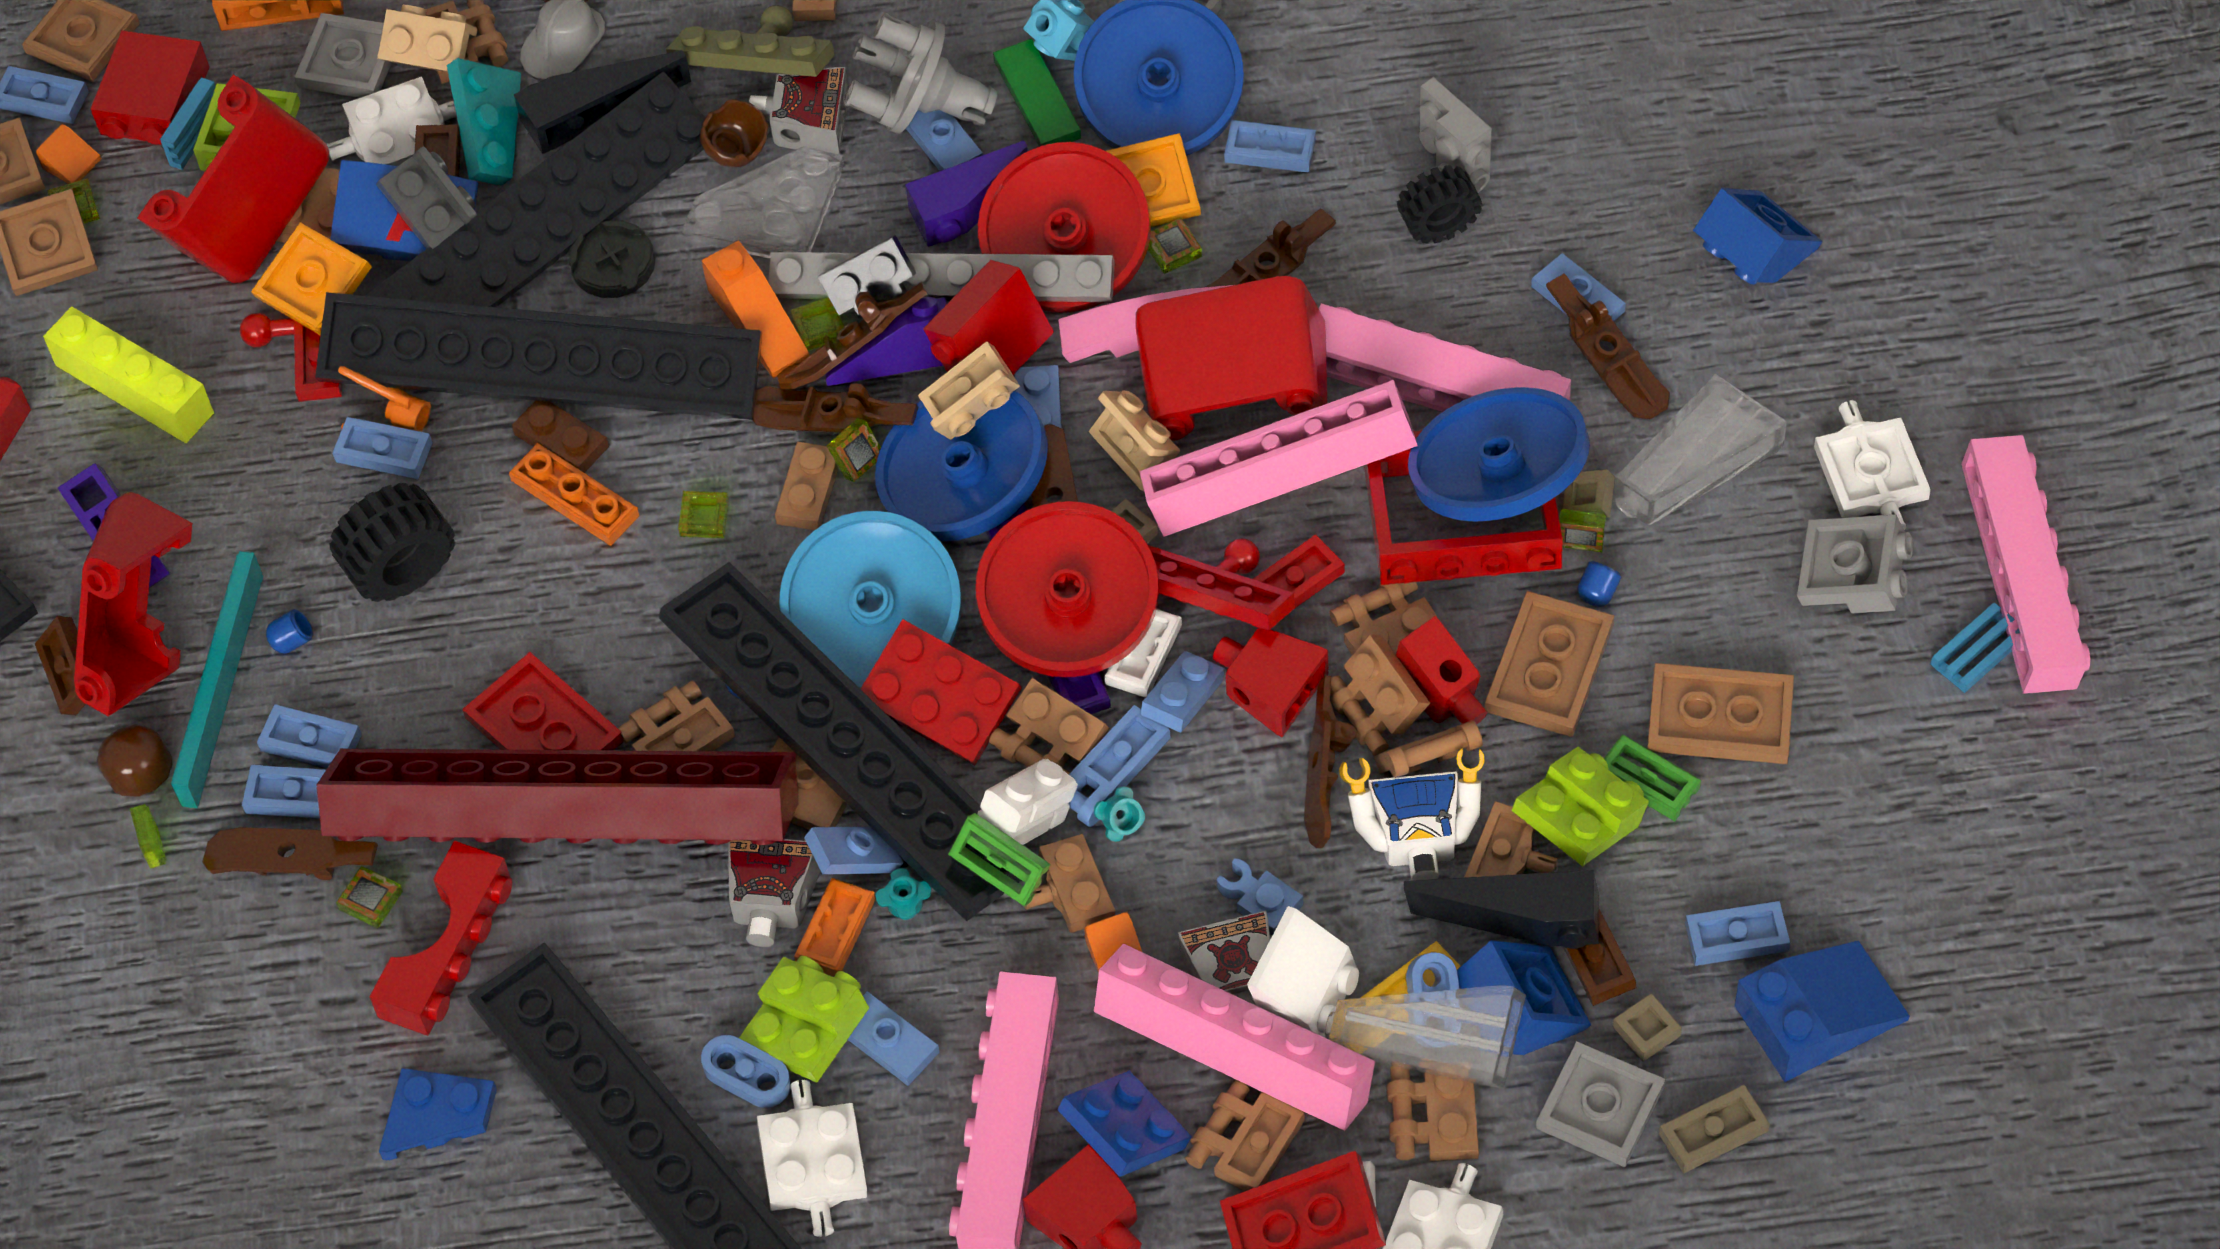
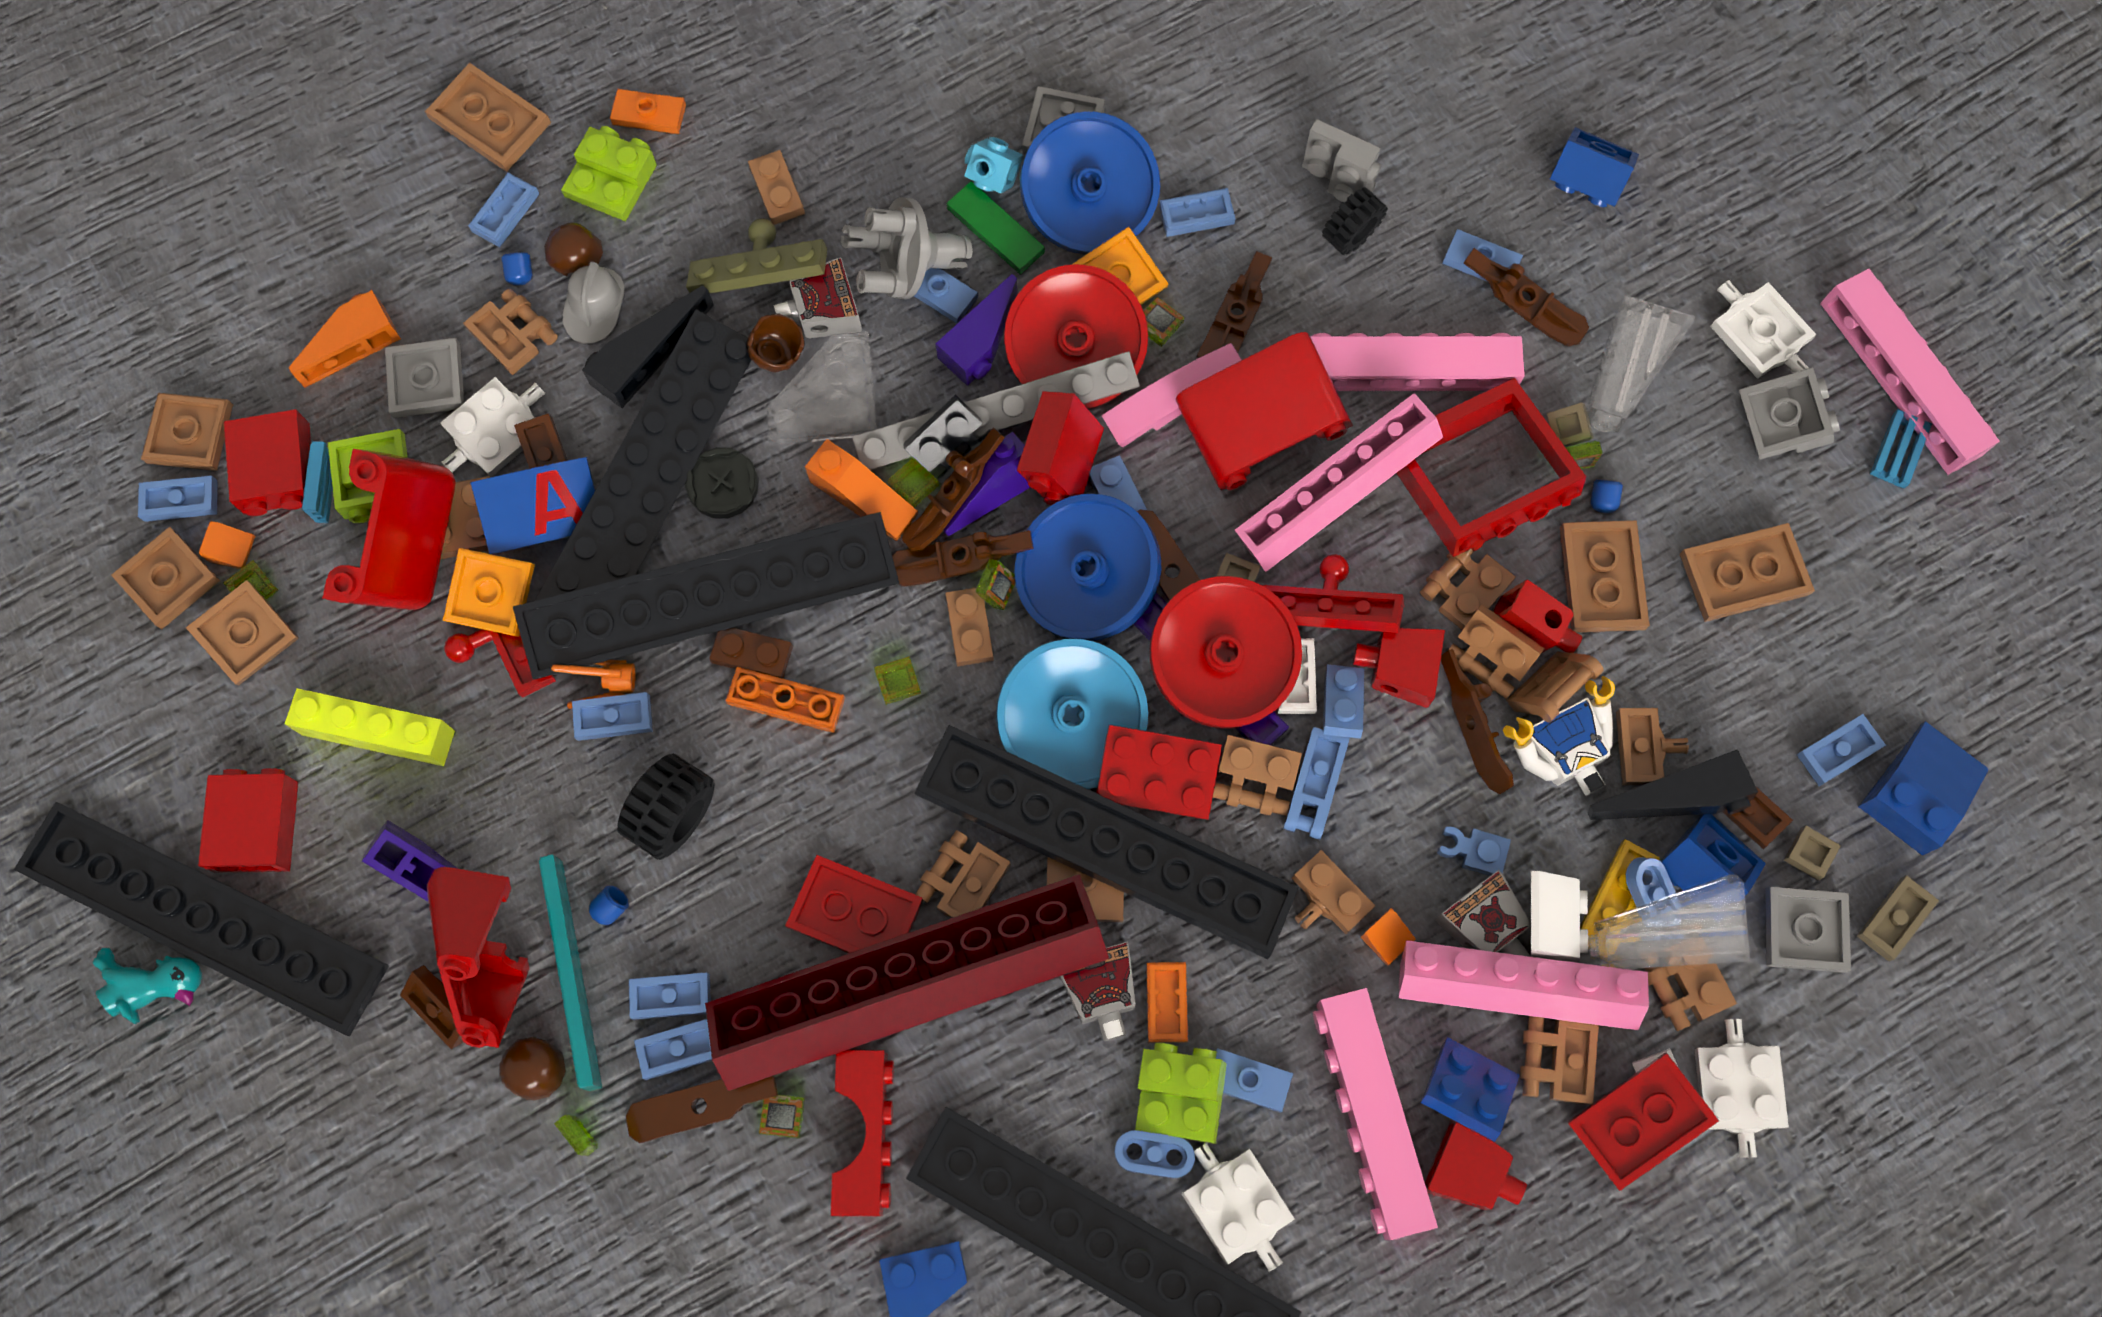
camera: 25 degrees left, 15 degrees up
dark grey bracket [376,146,477,249] -> none
tan bracket [377,4,477,72] -> none
teal wing [447,58,521,186] -> none
medium blue plate [804,827,903,875] -> none
teal plate [876,868,932,920] -> none
tan bracket [918,341,1020,440] -> none
bright green tile [948,813,1051,906] -> none
white brick [977,759,1078,847] -> none
tan bracket [1089,390,1180,491] -> none
teal plate [1094,786,1145,842] -> none
red plate [1253,534,1345,610] -> none
blue dish [1408,387,1590,522] -> none
lime plate [1511,747,1649,867] -> none
bright green tile [1604,734,1701,821] -> none

